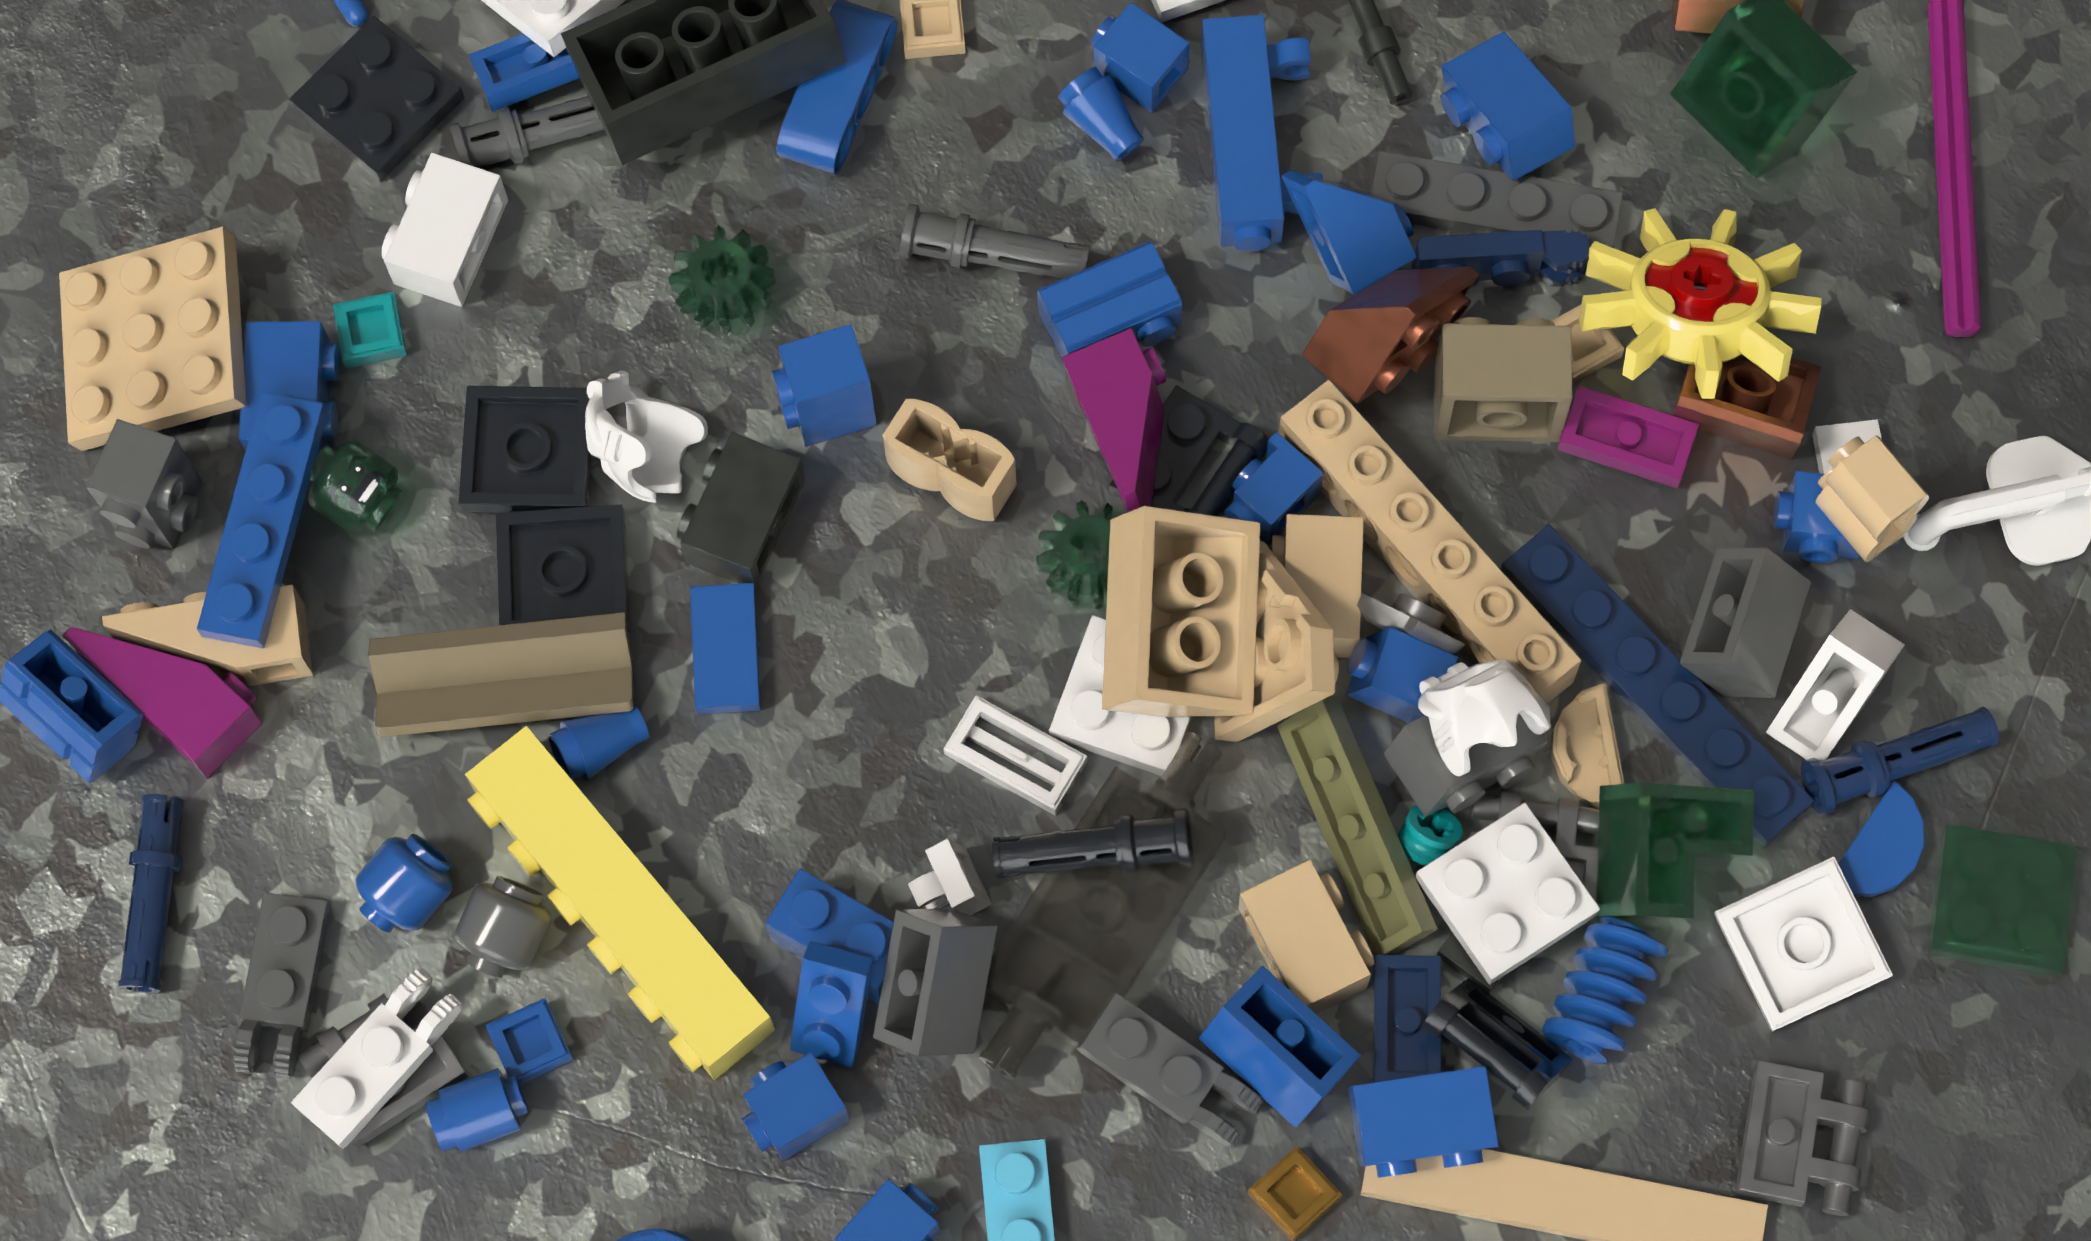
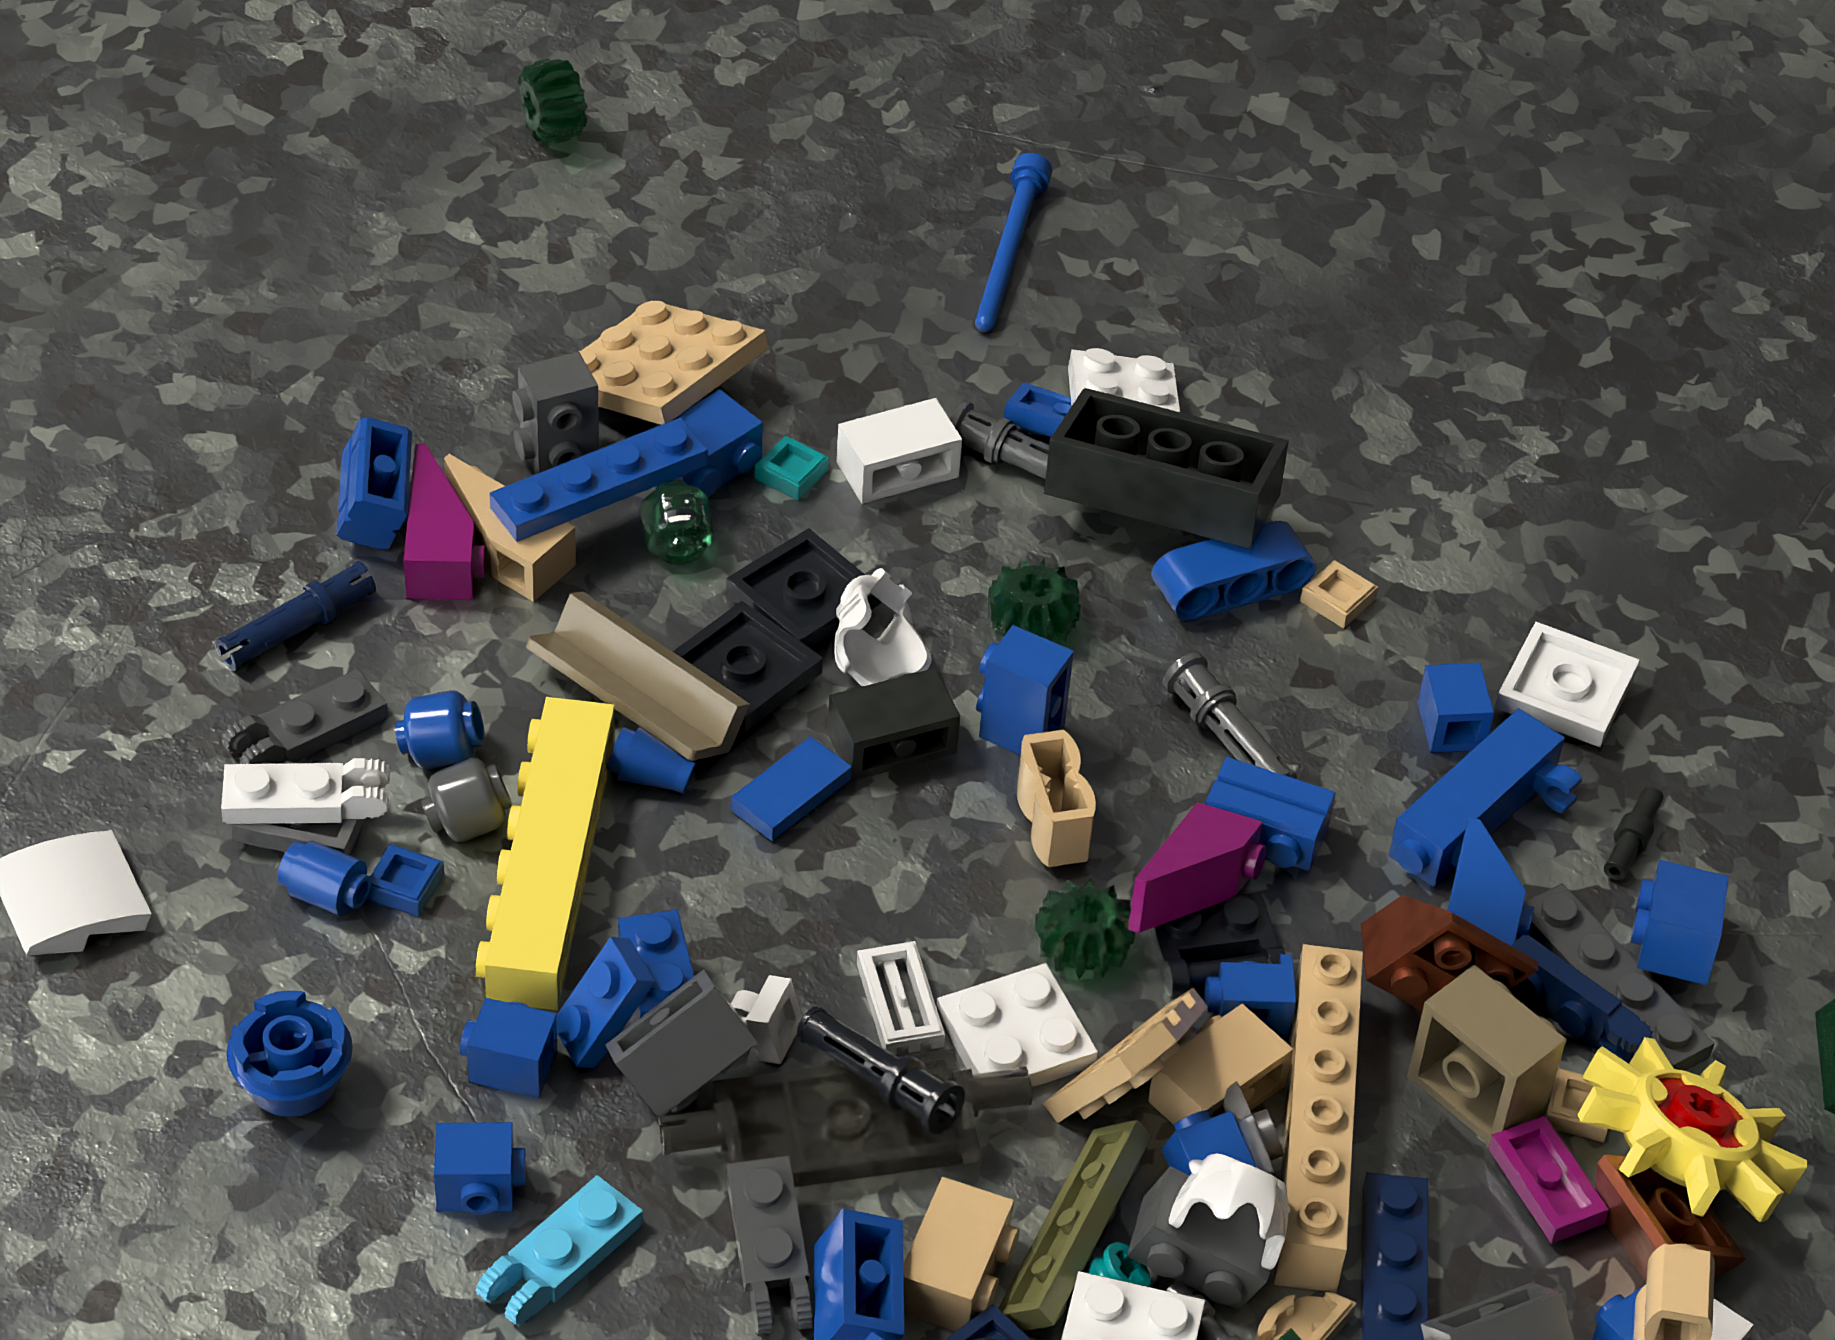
camera: 40 degrees right, 25 degrees down
black plate [289,15,465,183] -> none
blue cone [1058,67,1144,161] -> none
tan slope [1102,506,1260,717] -> none

